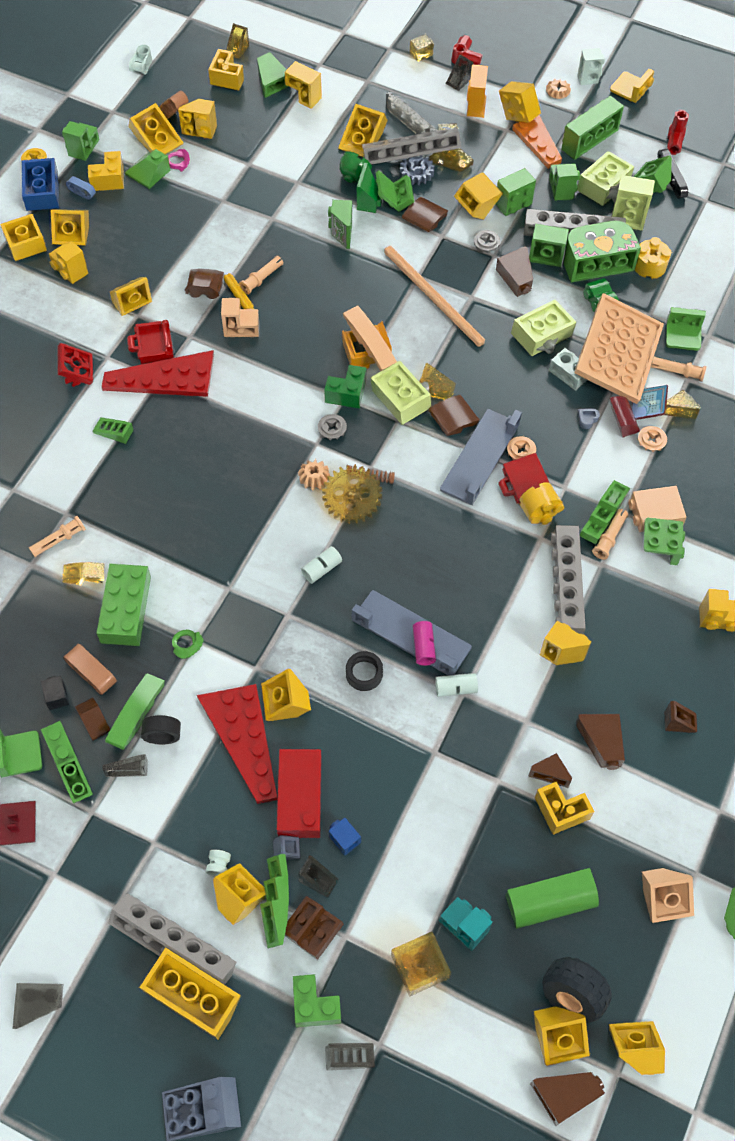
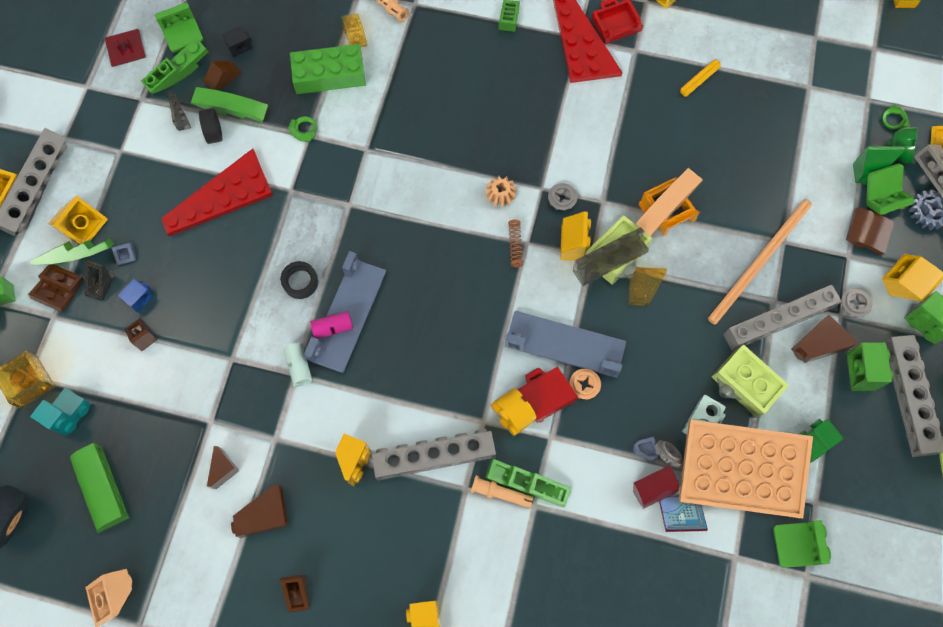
camera: 80 degrees right, 10 degrees up
nougat beam [63,644,117,695] -> none
reddish brown slope [185,268,225,299] -> none
light aqua wheel [205,850,231,876] -> none
light nougat brick [221,298,259,337] -> none
light nougat pin [239,256,283,295] -> none
yellow slope [261,669,311,721] -> none
red brick [277,749,322,838] -> none
light aqua pin [301,546,342,584] -> none
clear yellow gear [322,464,382,524] -> none
green brick [324,365,367,409] -> none
bright green slope [328,199,352,249] -> none
reddish brown slope [428,395,479,436] -> none
yellow brick [534,782,595,835] -> none
bright green brick [563,221,641,283] -> none
light nougat panel [628,486,687,532] -> none
yellow brick [635,237,671,279] -> none
light nougat gear [637,426,667,452] -> none
bright green bracket [643,517,685,565] -> none
light nougat pin [651,356,707,382] -> none
clear yellow slope [665,390,700,419] -> none
none -> reddish brown slope [125,318,158,351]
none -> yellow slope [560,212,591,261]
none -> clear smoke fence [573,227,649,286]
none -> light grey gear [655,440,683,468]
none -> light grey brick [723,285,841,351]
none -> bright green piece [882,104,910,130]

